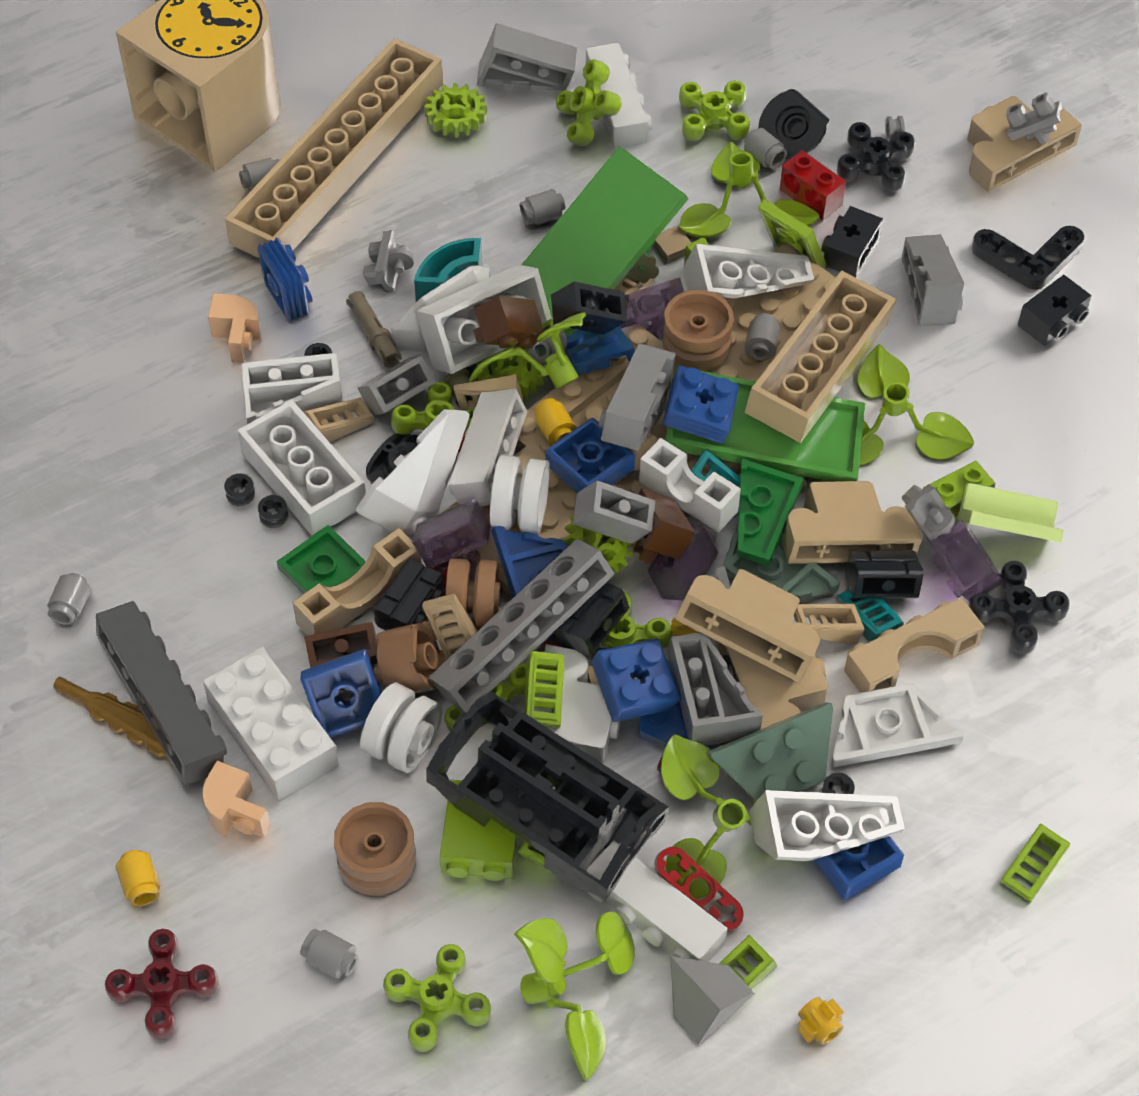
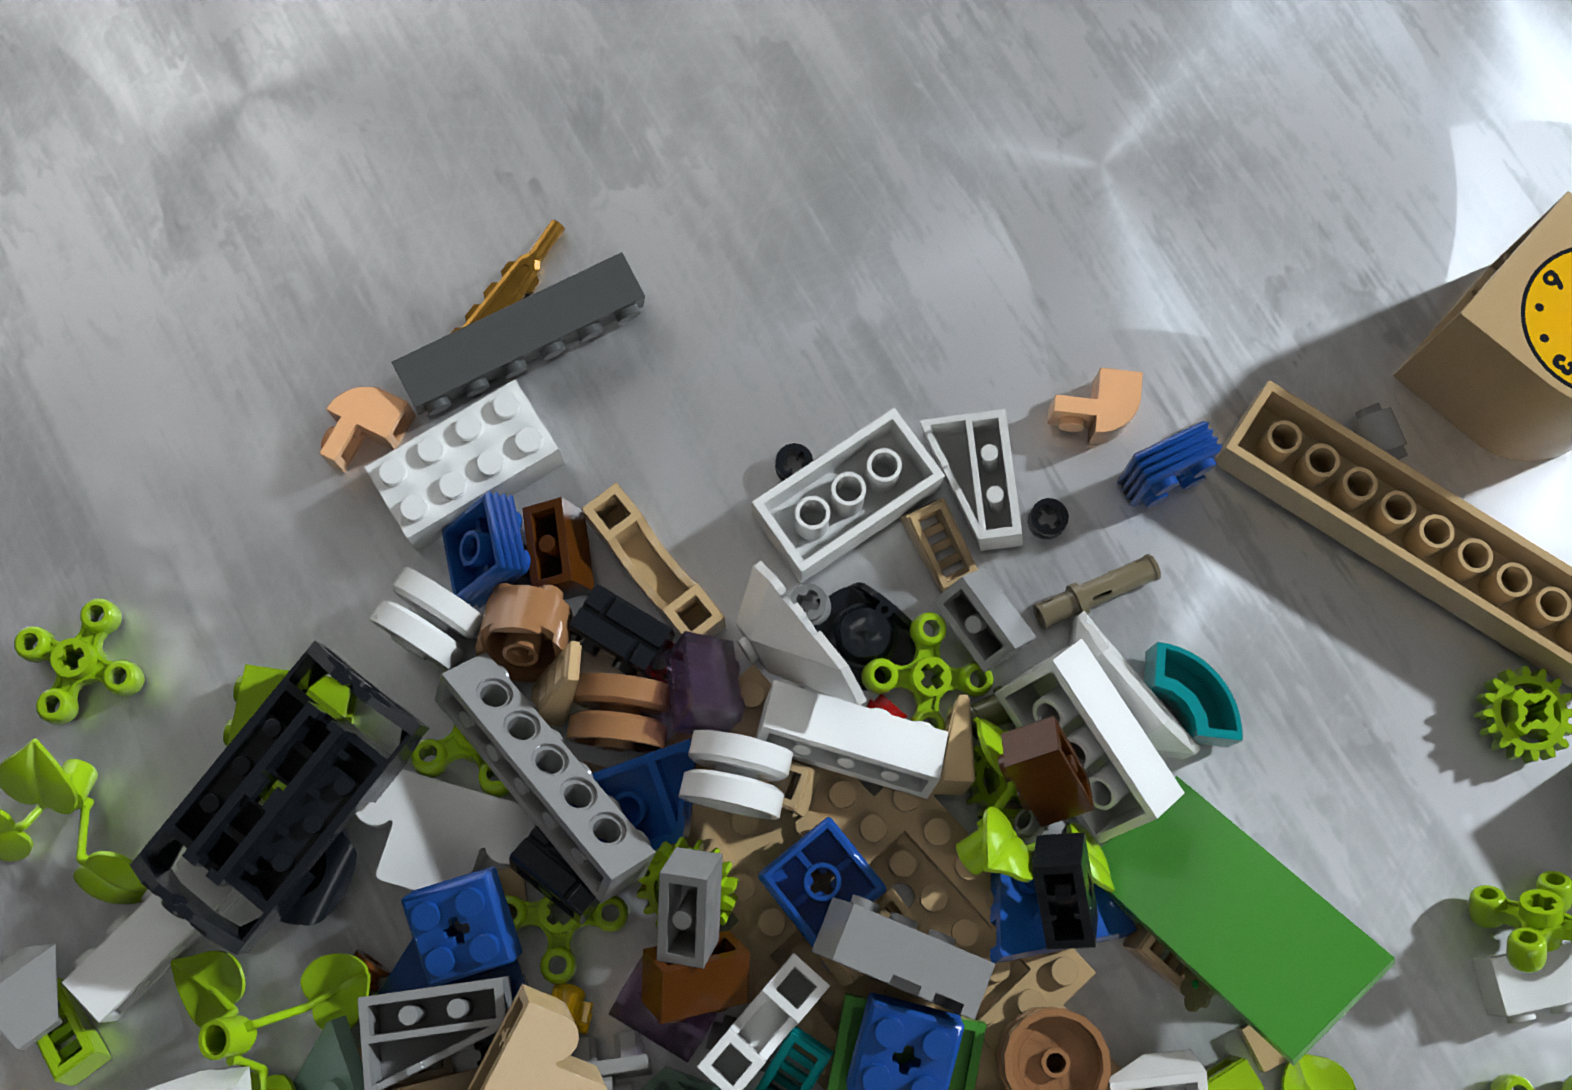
camera: 90 degrees right, 20 degrees up
light grey brick [47,573,91,625] -> none
dark red gear [105,928,219,1040] -> none
yellow brick [115,850,160,907] -> none
black bush [224,473,255,506] -> none
green tile [277,525,366,594] -> none
light grey brick [300,929,358,979] -> none
medium nougat wheel [334,802,416,896] -> none
light grey hips [363,230,415,292] -> none
light grey brick [519,189,566,226] -> none
lime slope [525,651,564,728] -> none
yellow brick [534,398,577,445] -> none
clear purple brick [620,277,684,339] -> none
red beam [654,847,744,931] -> none

